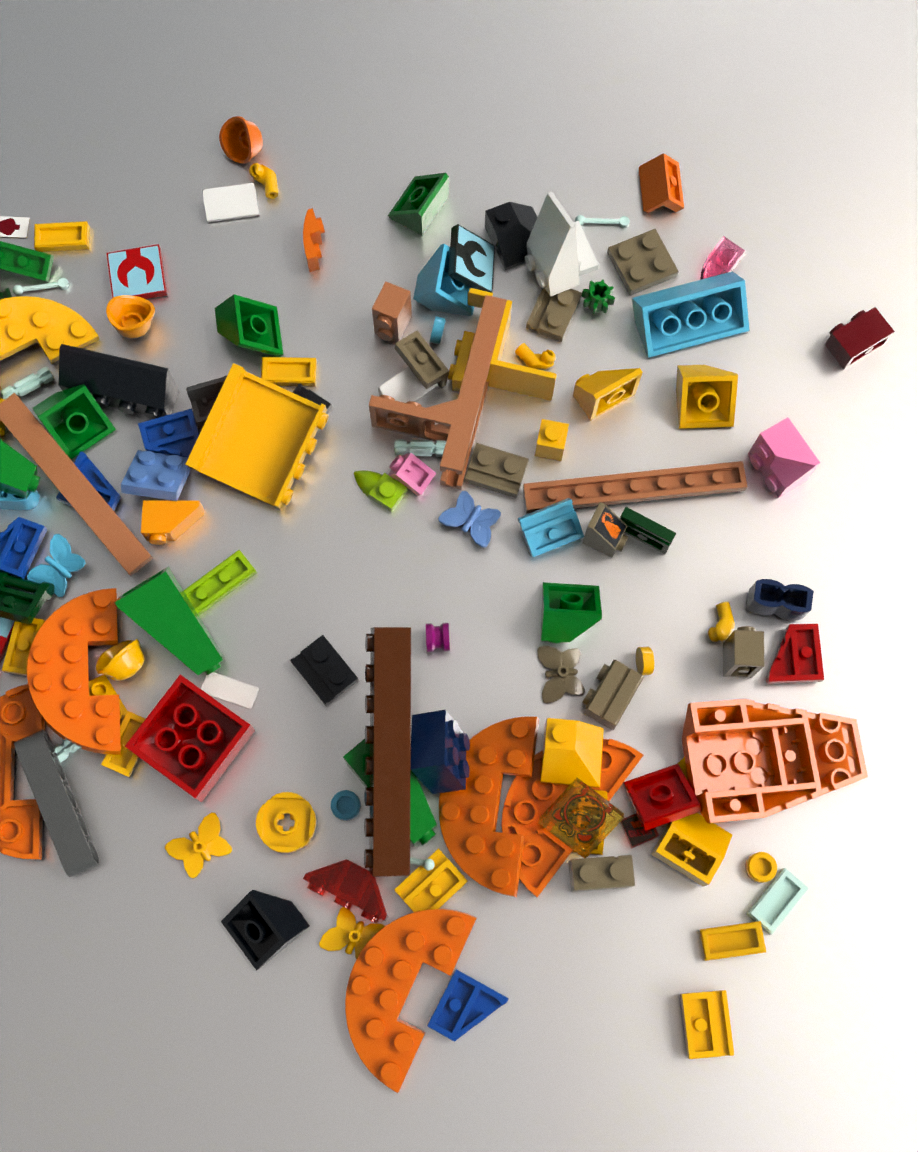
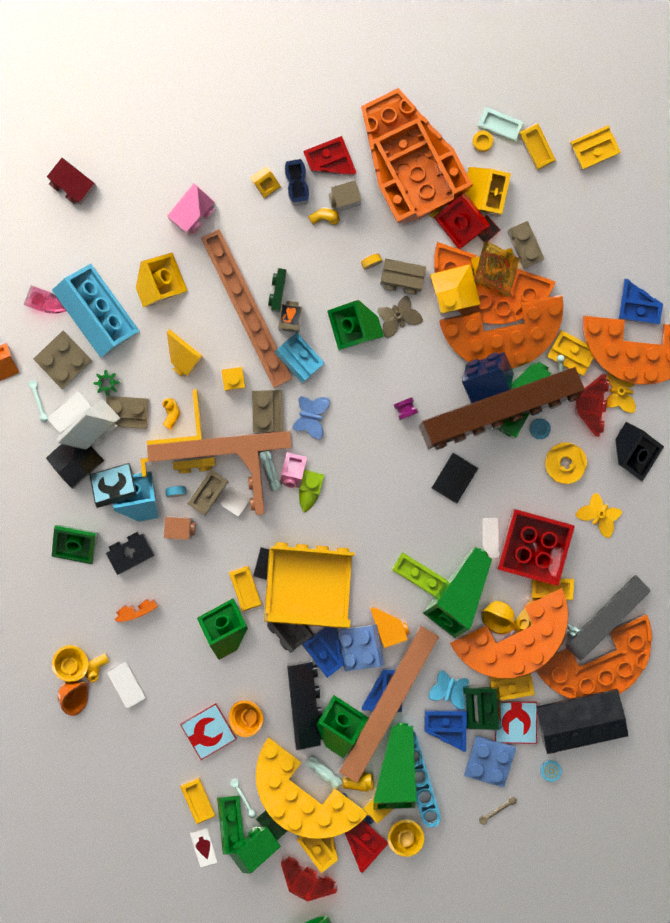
camera: 115 degrees left, 15 degrees up
none -> yellow helmet [52,645,89,682]
none -> black brick [106,532,155,575]
none -> yellow slope [250,167,281,198]

